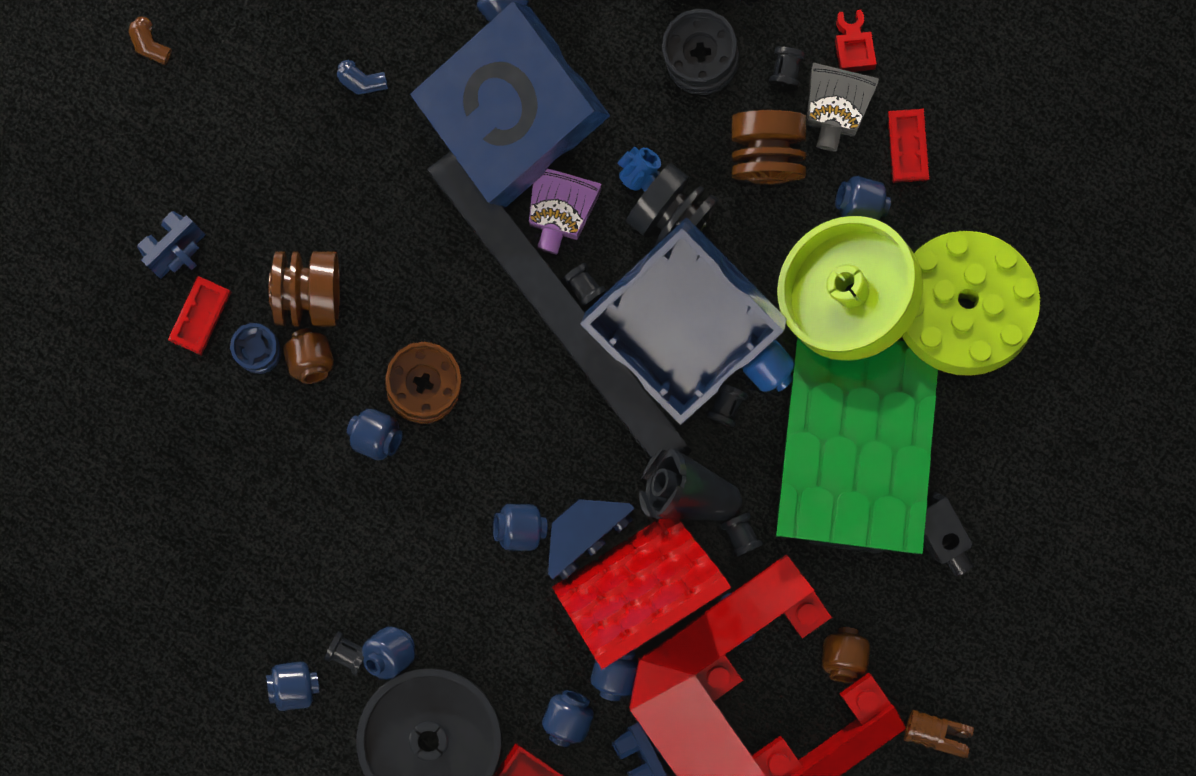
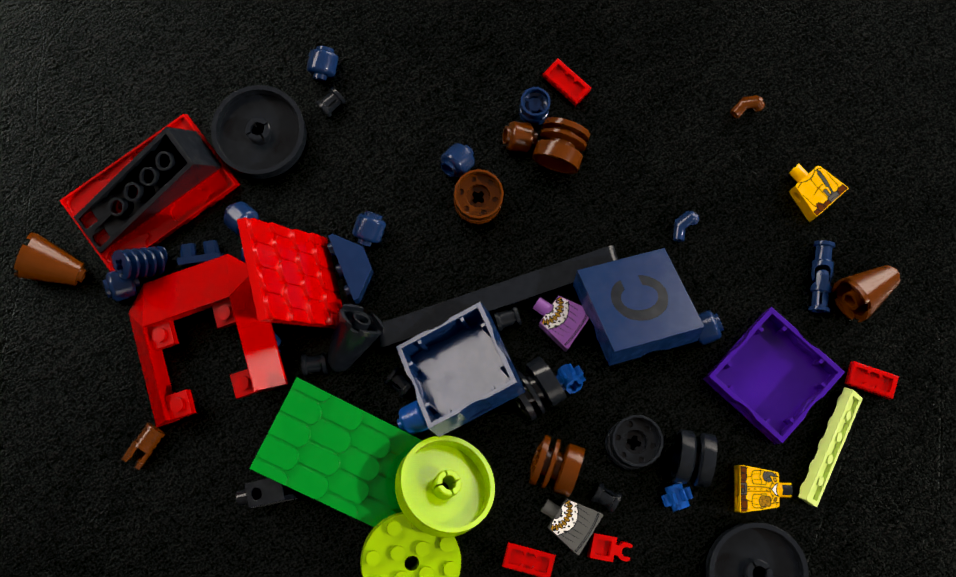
camera: 100 degrees right, 5 degrees down
dark blue hips [137,211,206,279] -> none
dark blue head [362,626,415,680] -> none
reddish brown head [822,627,870,683] -> none
dark blue head [835,176,891,221] -> none

